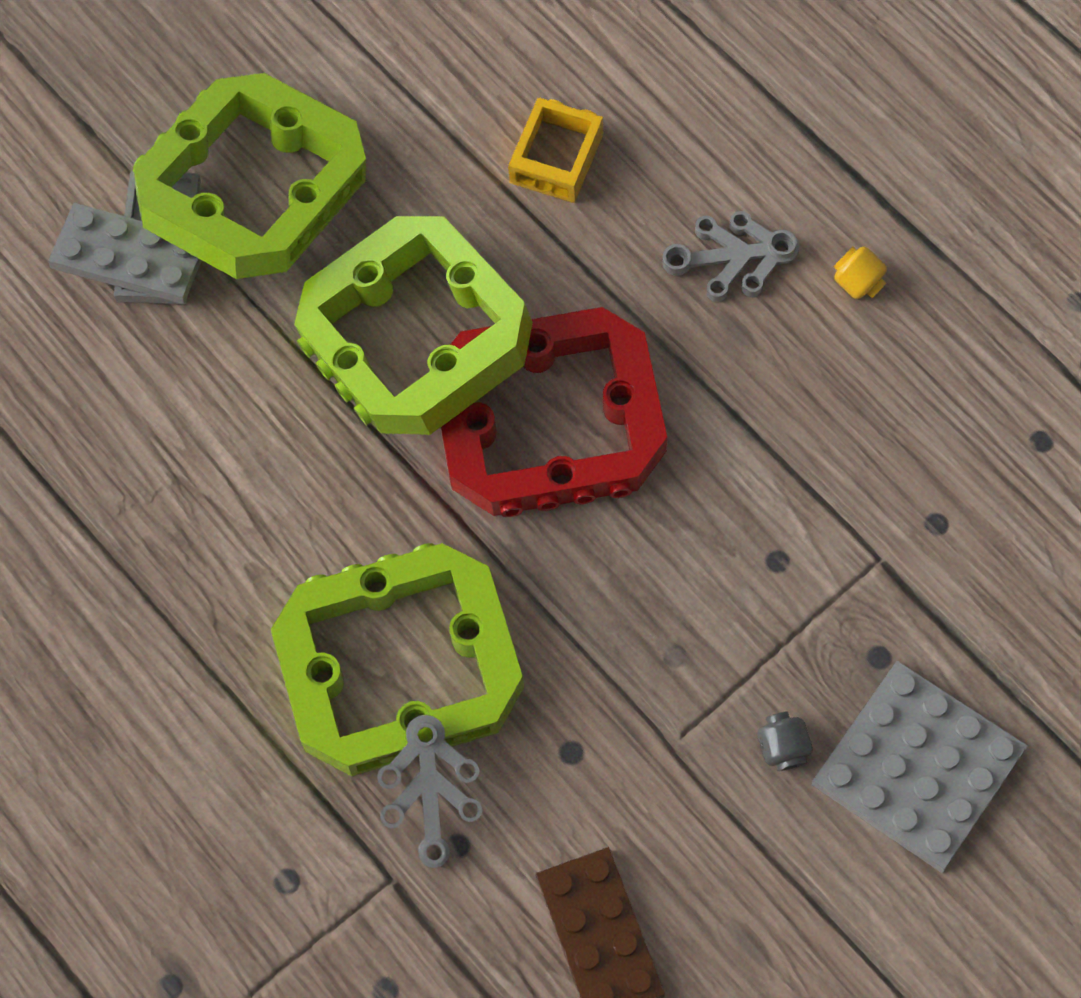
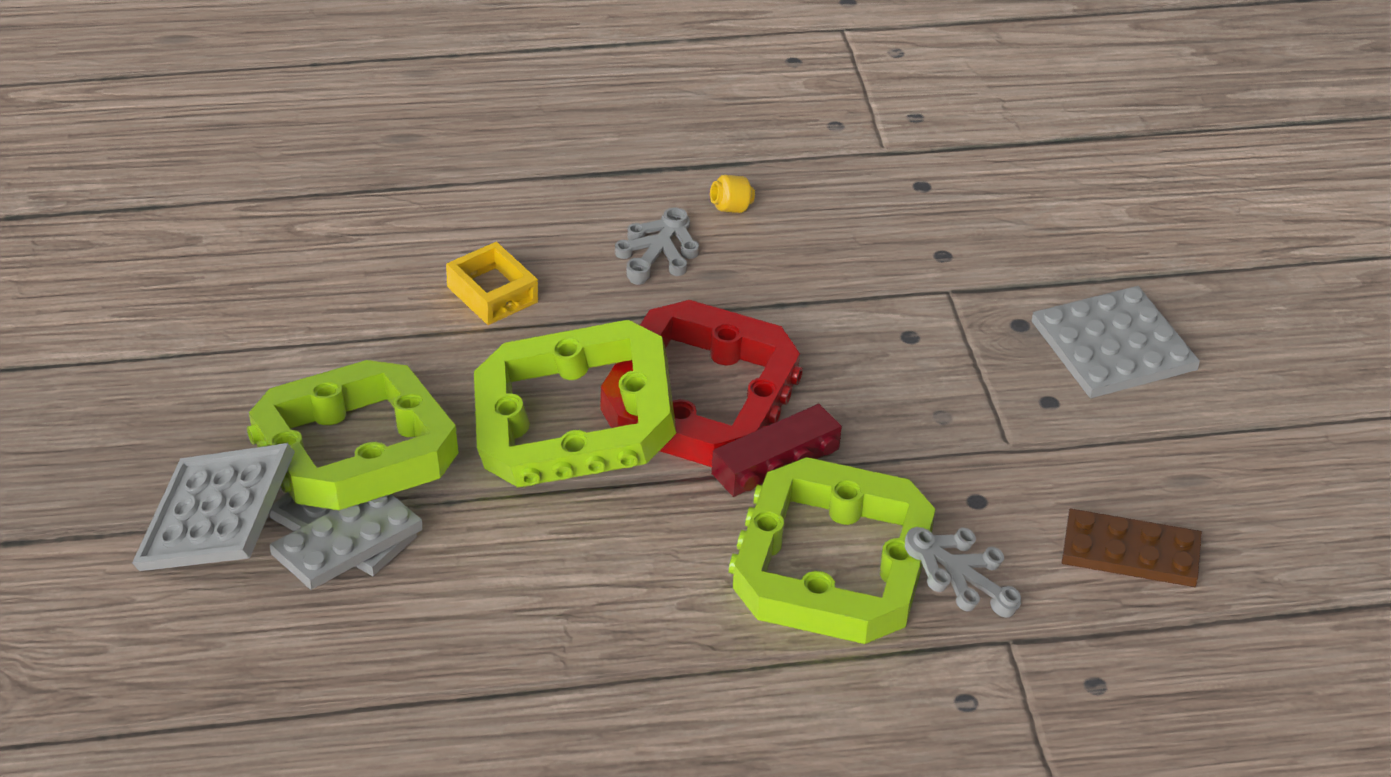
camera: 65 degrees left, 25 degrees down
dark grey head [757,711,813,771] -> none
none -> light grey plate [132,443,295,571]
none -> dark red brick [711,403,842,497]

